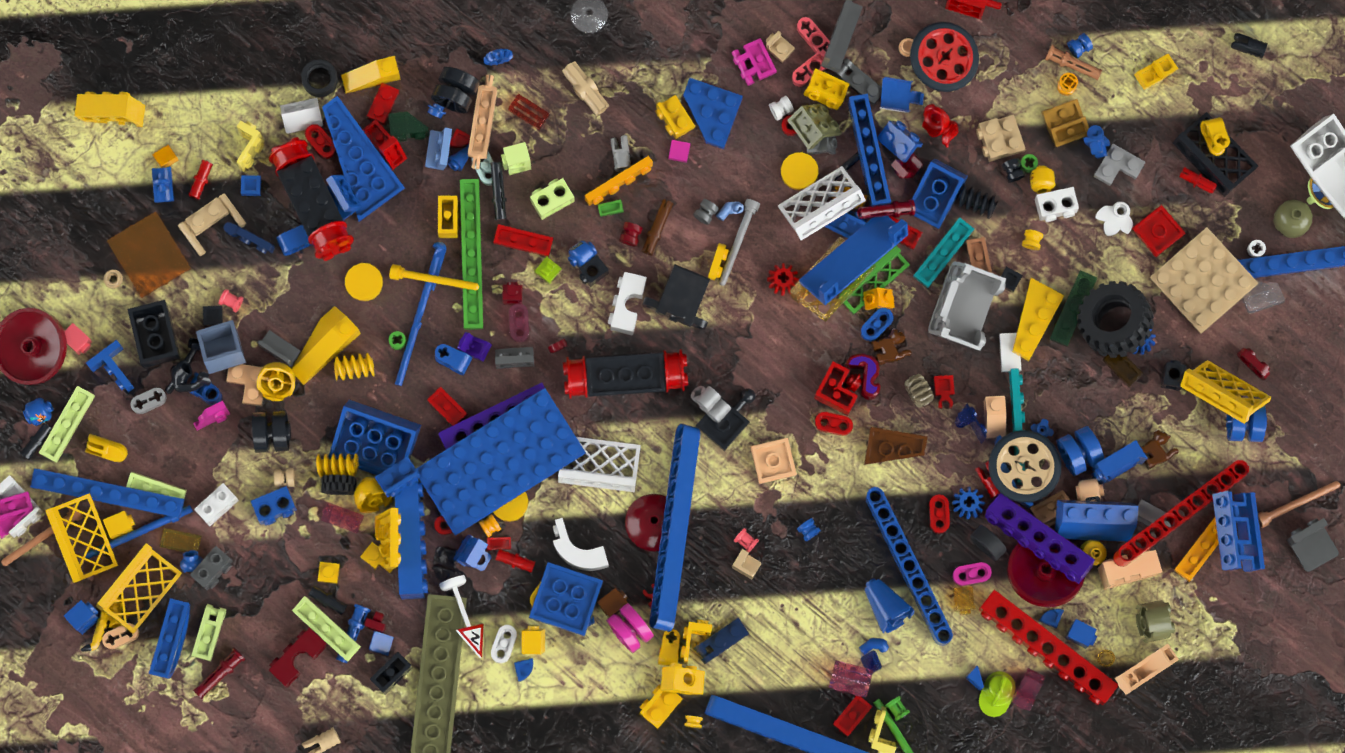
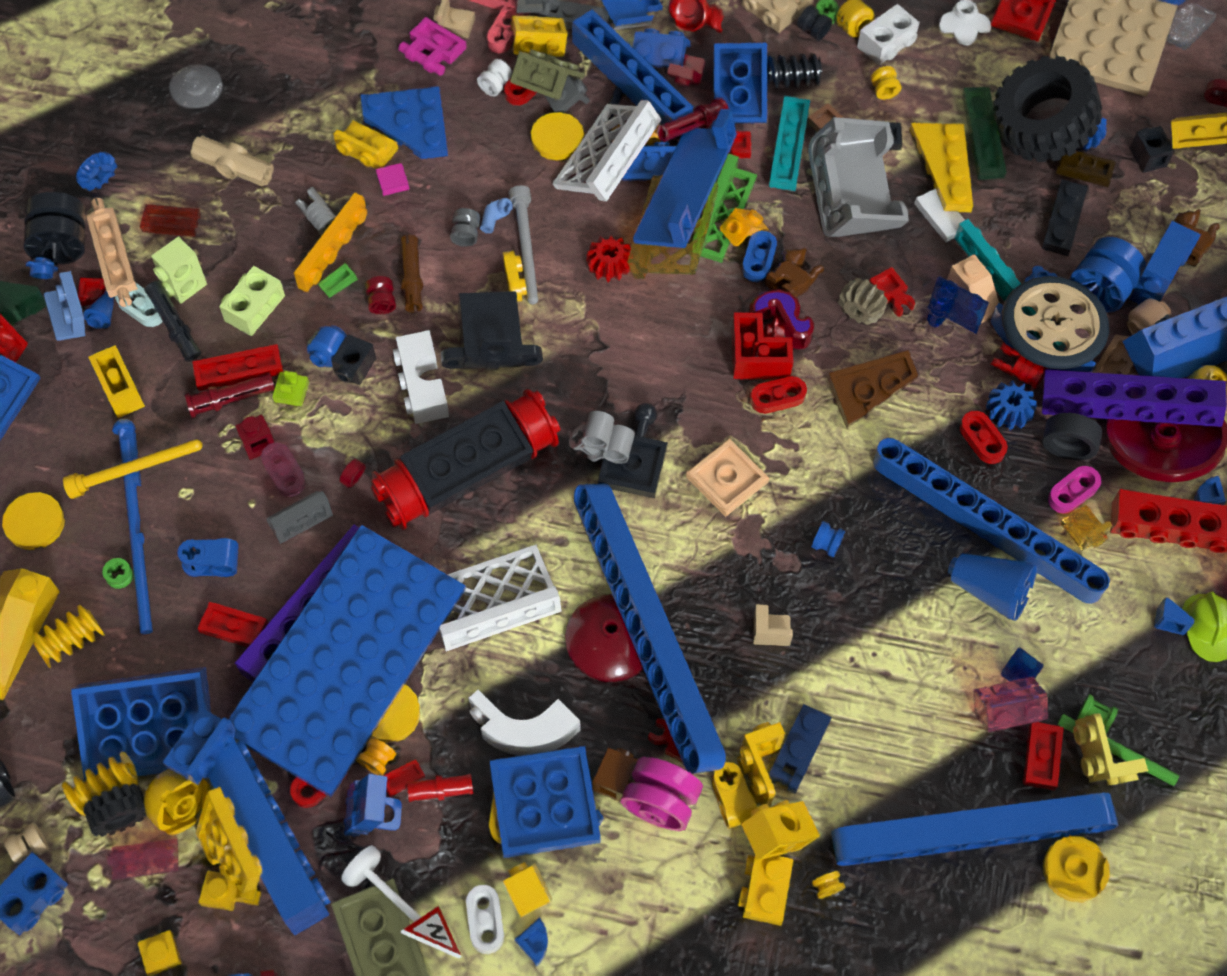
camera: 25 degrees left, 15 degrees down
dark purple bracket [457,332,492,362] -> none
bright green plate [460,179,483,330] -> none
coral bush [734,528,759,552] -> none
blue arm [859,638,889,655] -> none
none -> dark red pin [184,373,275,419]
none -> black plate [1042,179,1088,256]

